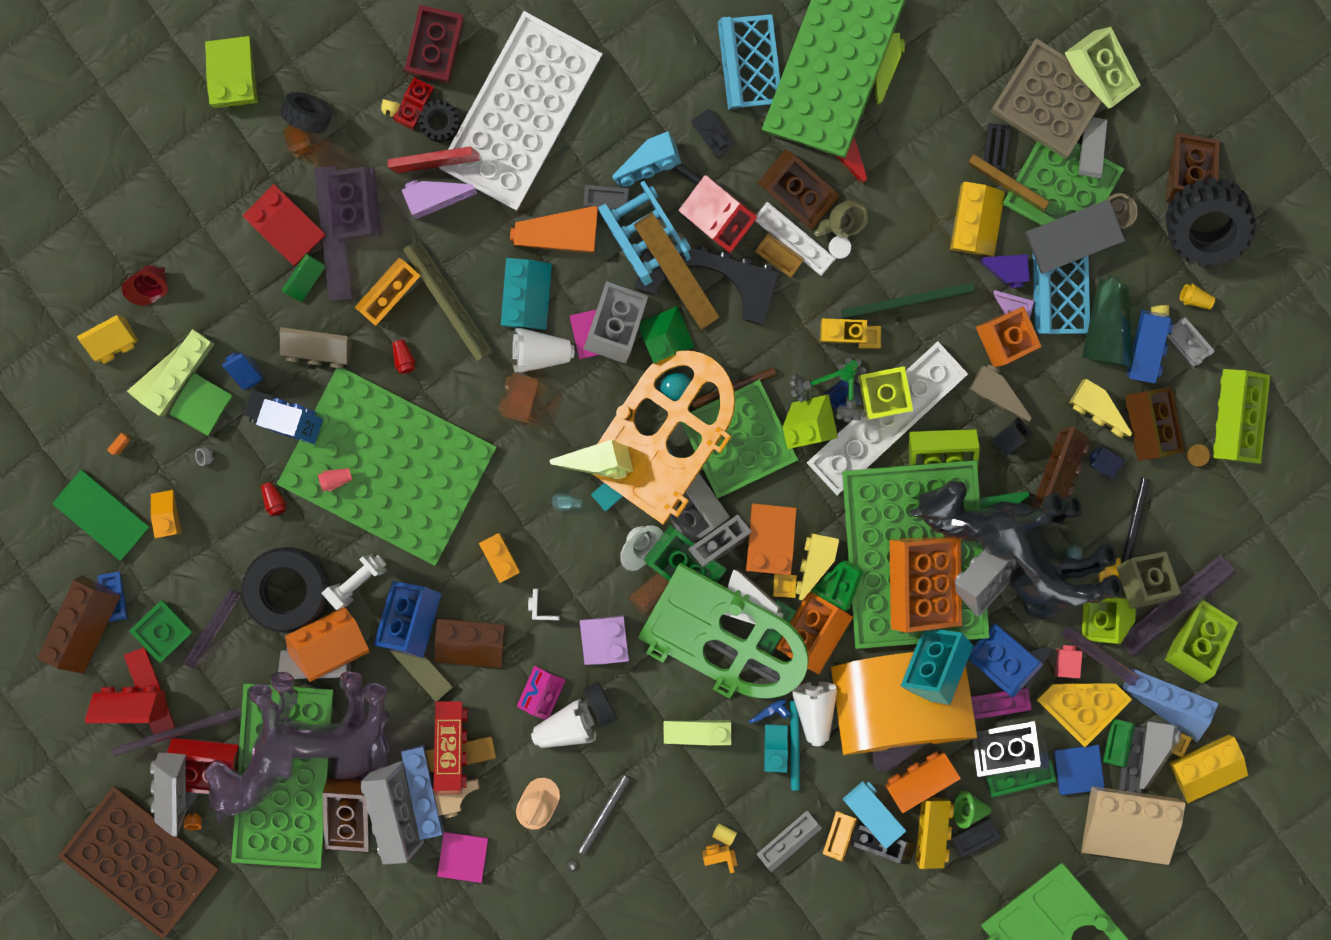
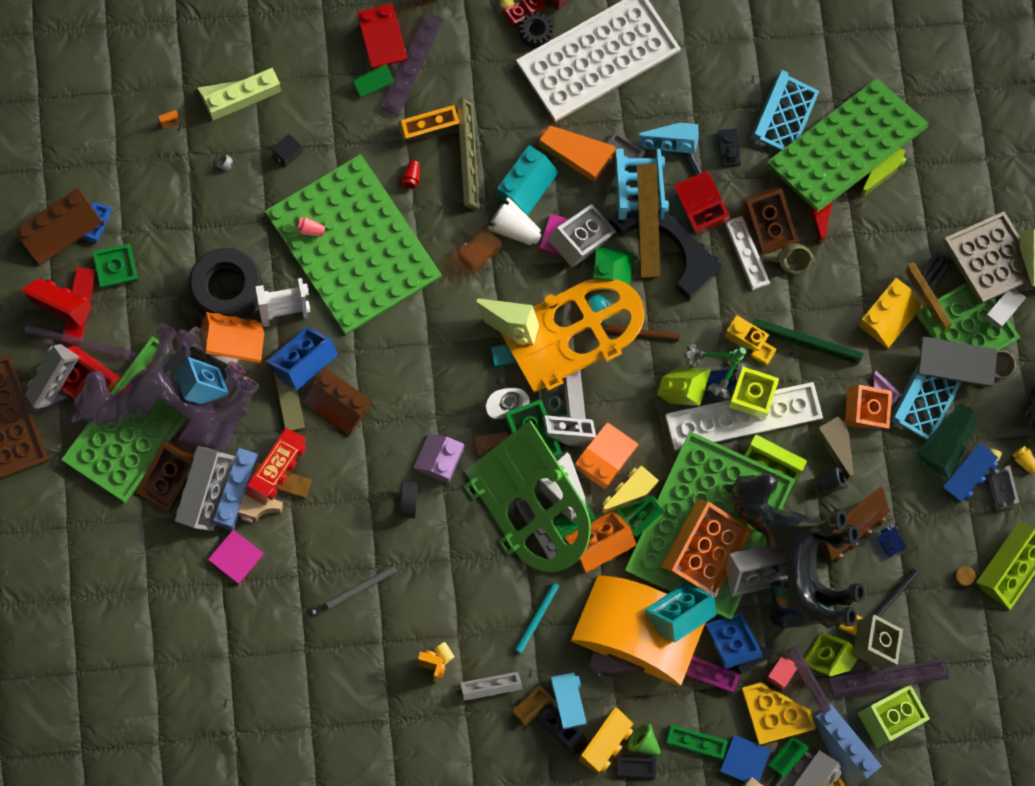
camera: 20 degrees right, 15 degrees down
green tile [52,470,150,561] -> none
yellow slope [77,315,138,364] -> none
dark red piece [121,265,168,306] -> none
light orange slope [151,490,182,538] -> none
bright green slope [170,373,232,436] -> none
clear purple axle [184,589,240,669] -> none
orange hinge [184,813,202,831] -> none
blue slope [222,352,265,391] -> none
brick [256,398,323,445] -> none
red cone [260,482,287,517] -> none
dark tan slope [280,327,353,369] -> none
clear purple slope [323,167,381,240] -> none
red tile [388,146,480,173] -> none
lavender slope [402,180,478,219] -> none
light orange brick [479,533,521,583] -> none
light nougat piece [516,778,560,829] -> none
dark pink panel [517,666,566,720] -> none
white bracket [528,588,560,620] -> none
white cone [531,699,596,748] -> none
clear light blue cylinder [551,493,583,511] -> none
yellowish green slope [664,720,731,745] -> none
bright green plate [681,379,798,499] -> none
blue bar [748,700,791,724] -> none
pearl gold tile [755,233,805,278] -> none
teal arch [763,724,788,772] -> none
yellow tile [773,574,797,598] -> none
white cone [792,682,837,746] -> none
white tile [828,236,851,259] -> none
orange slope [885,750,961,814] -> none
dark grey slope [973,722,1050,777] -> none
dark purple slope [980,254,1029,288] -> none
light yellow slope [1069,379,1132,438] -> none
reddish brown slope [1125,386,1185,461] -> none
none -> dark azure slope [175,357,229,404]

